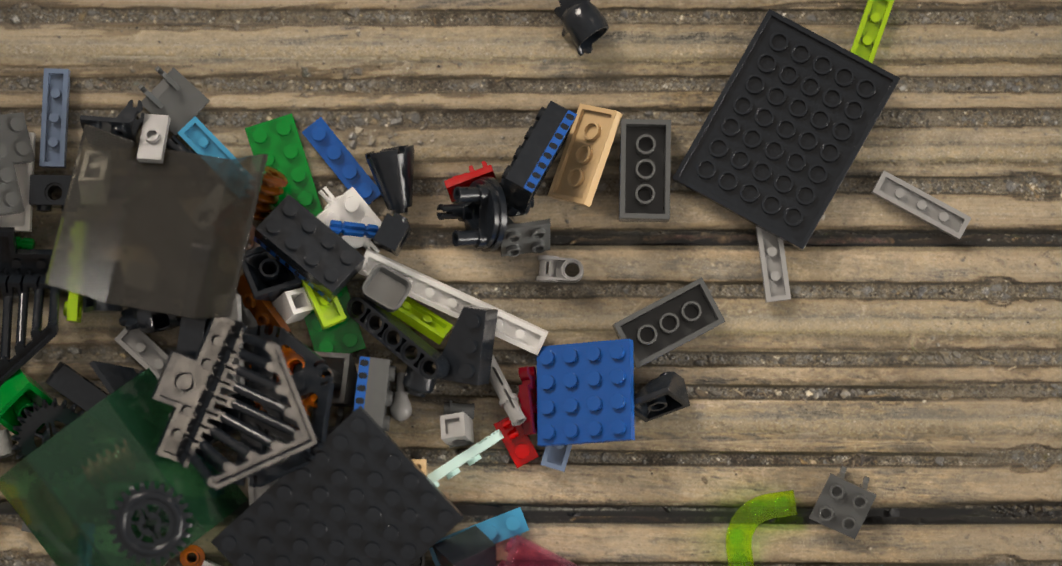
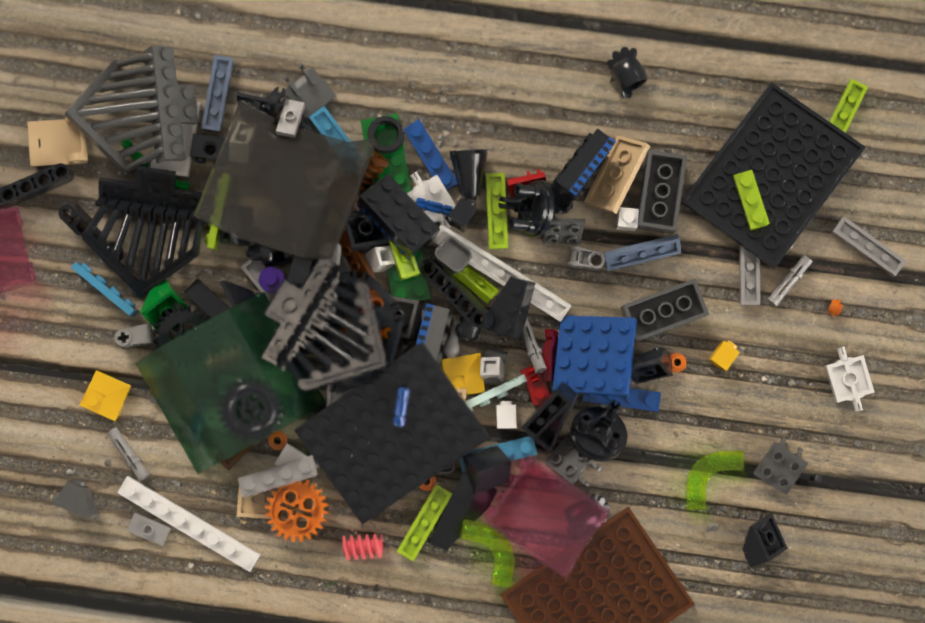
camera: 10 degrees right, 0 degrees up
none -> dark purple piece [259,267,286,294]
none -> black tyre [367,116,404,154]
none -> blue axle [393,387,409,427]
none -> yellow plate [441,353,485,395]
none -> lime plate [486,172,508,250]
none -> white brick [496,401,517,429]
none -> black wedge [521,381,577,453]
none -> dark grey plate [545,432,602,487]
none -> black piece [569,400,627,461]
none -> blue plate [582,388,661,412]
none -> sand blue plate [604,234,681,271]
none -> white brick [616,207,639,231]
none -> orange plate [670,353,687,372]
none -> yellow brick [708,341,740,372]
none -> lime plate [733,170,770,231]
none -> light grey pin [767,255,813,307]
none -> white plate [825,346,874,412]
none -> orange plate [827,299,844,318]

